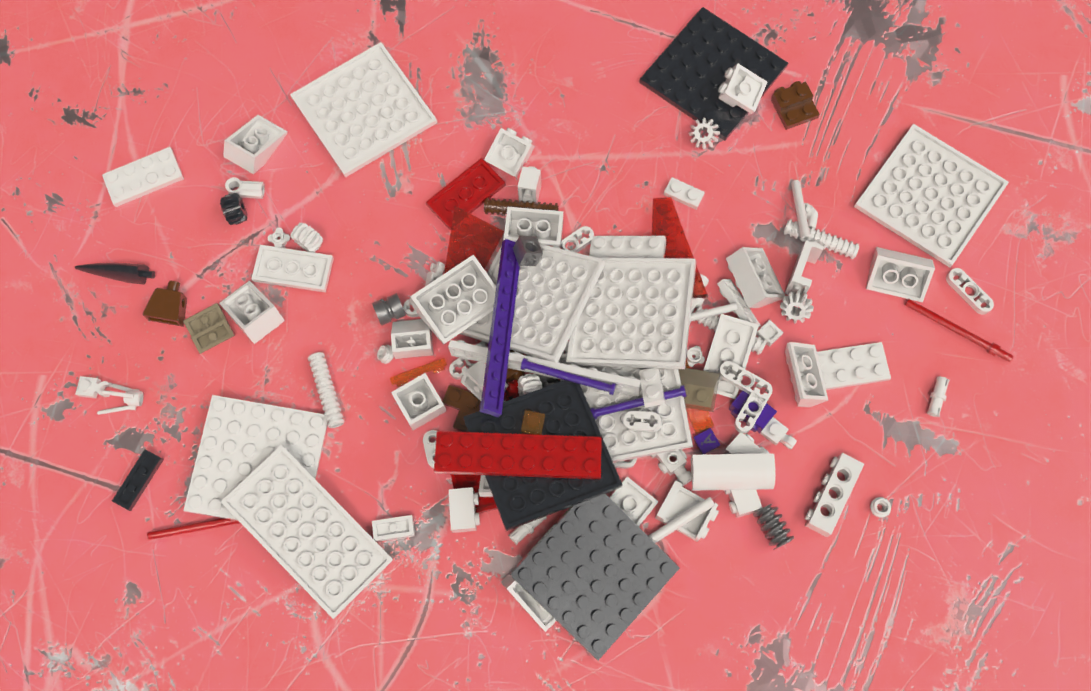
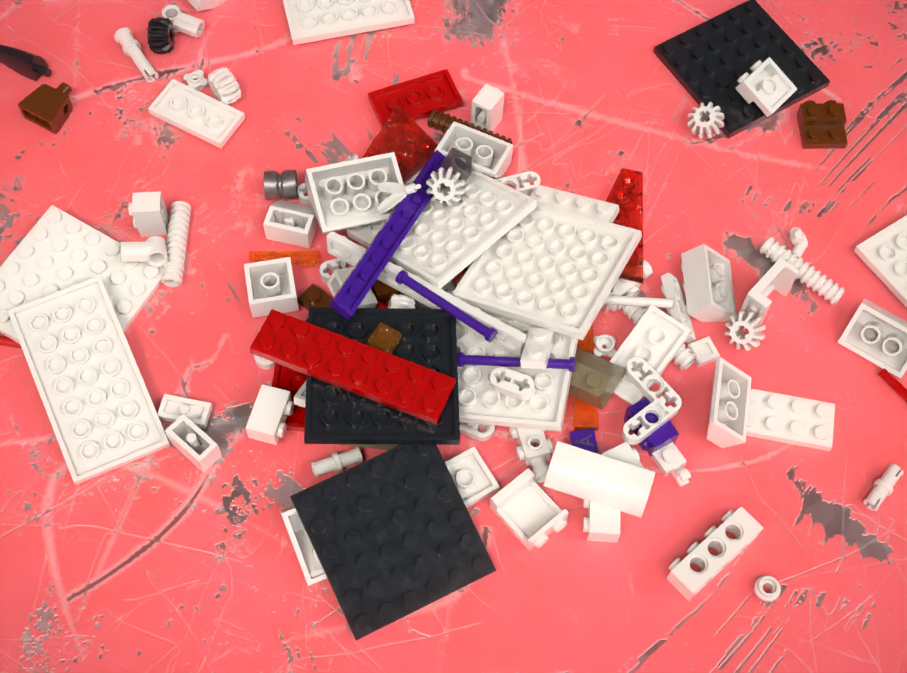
camera: 15 degrees right, 10 degrees down
dark tan slope [183,303,235,354] -> none
white slope [219,280,285,344] -> none
white plate [377,345,394,364] -> none
white plate [484,128,535,178] -> none
white piece [648,497,715,543] -> none
white plate [664,177,705,210] -> none
flat silver piece [753,504,795,550] -> none
white piece [791,180,810,242] -> none
none -> white pin [114,27,159,83]
none -> white piece [120,236,168,267]
none -> white brick [128,191,169,237]
none -> brick [165,414,222,473]
none -> white piece [377,182,421,213]
none -> white gear [426,167,465,207]

